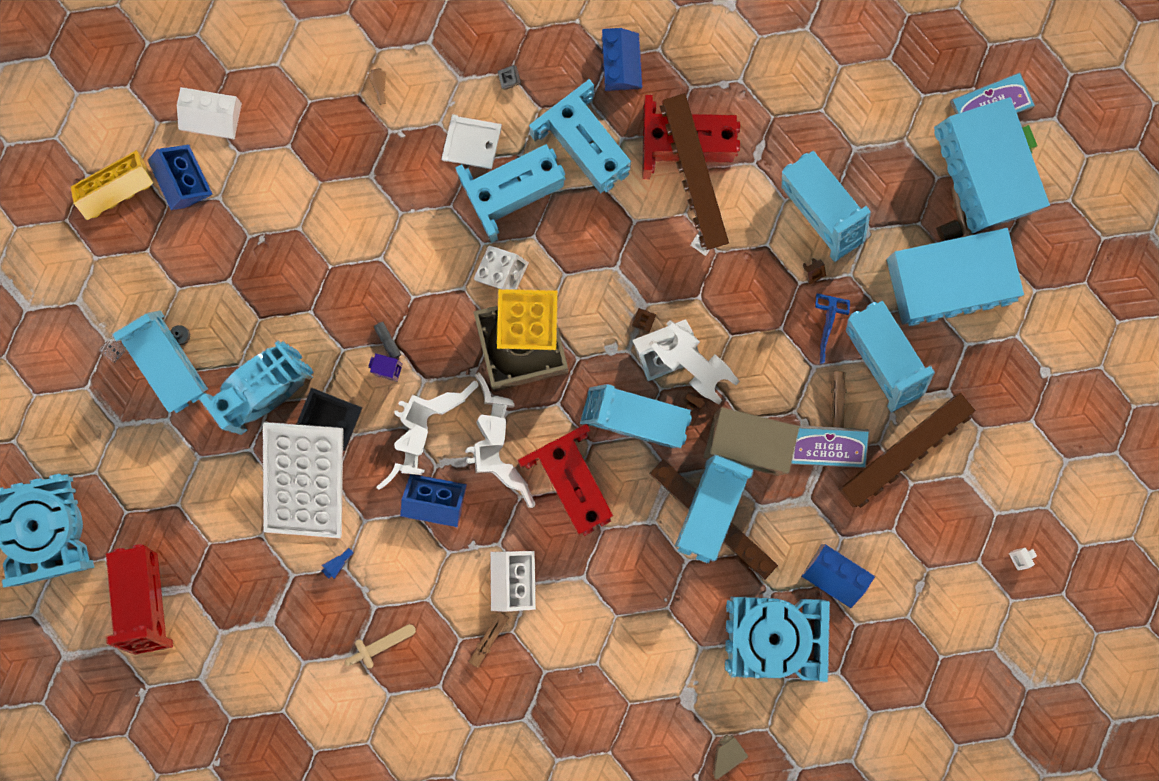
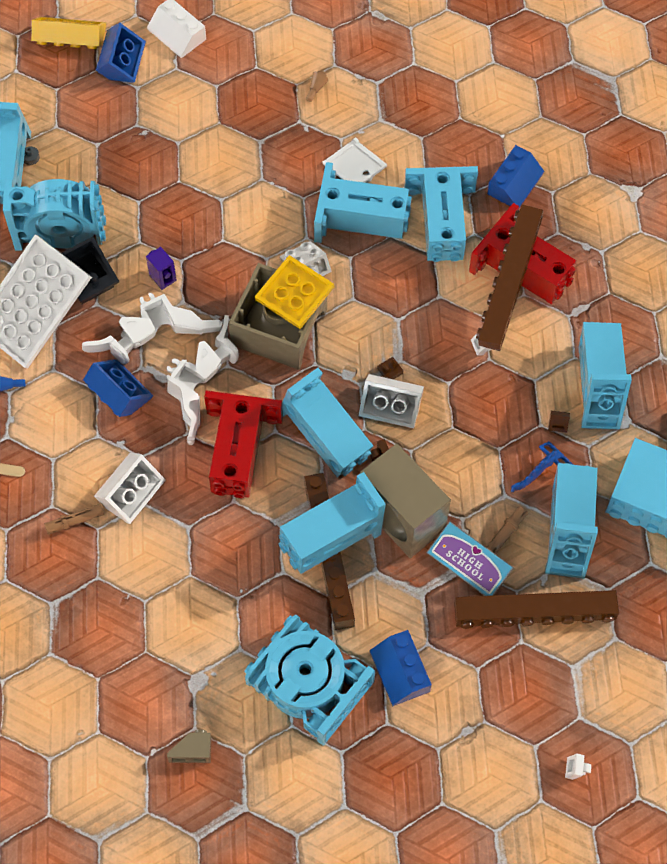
camera: 35 degrees right, 20 degrees down
dark grey piece [373,322,401,359] -> none
dark grey tile [498,65,521,90] -> none
white piece [649,320,740,404] -> none

